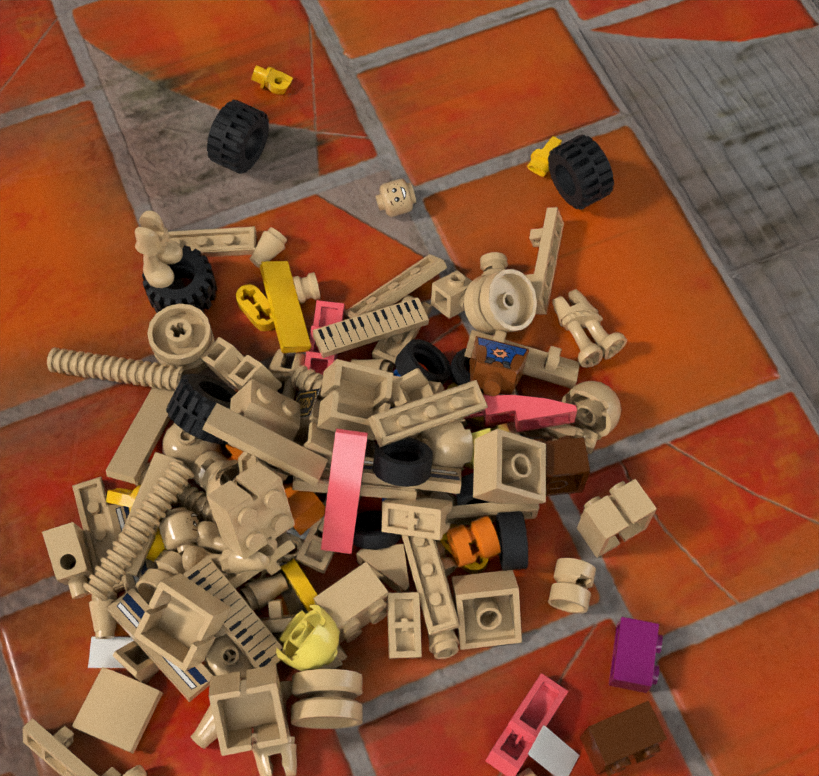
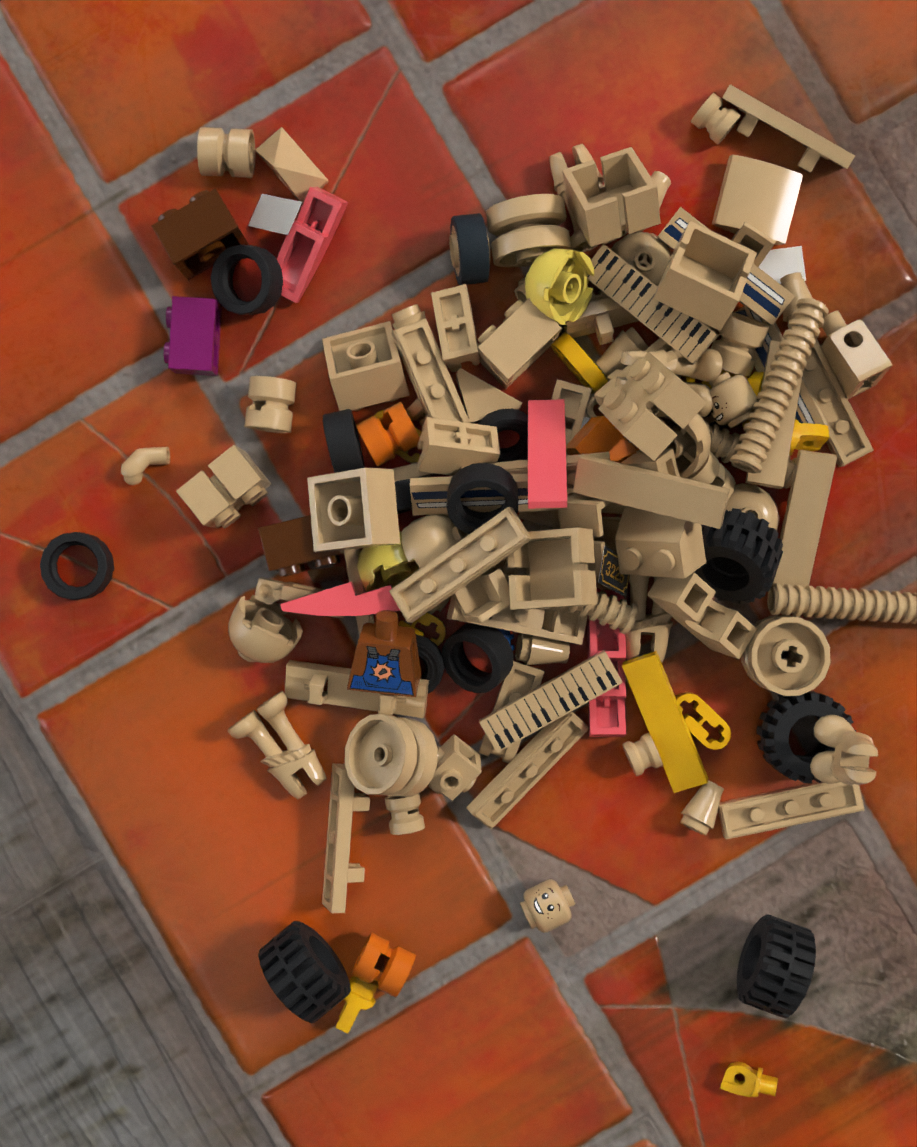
camera: 175 degrees right, 25 degrees up
none -> black tyre [40,532,114,600]
none -> tan arm [121,447,170,485]
none -> black tyre [211,244,283,315]
none -> orange wheel [351,932,416,998]
none -> black wheel [449,213,490,285]

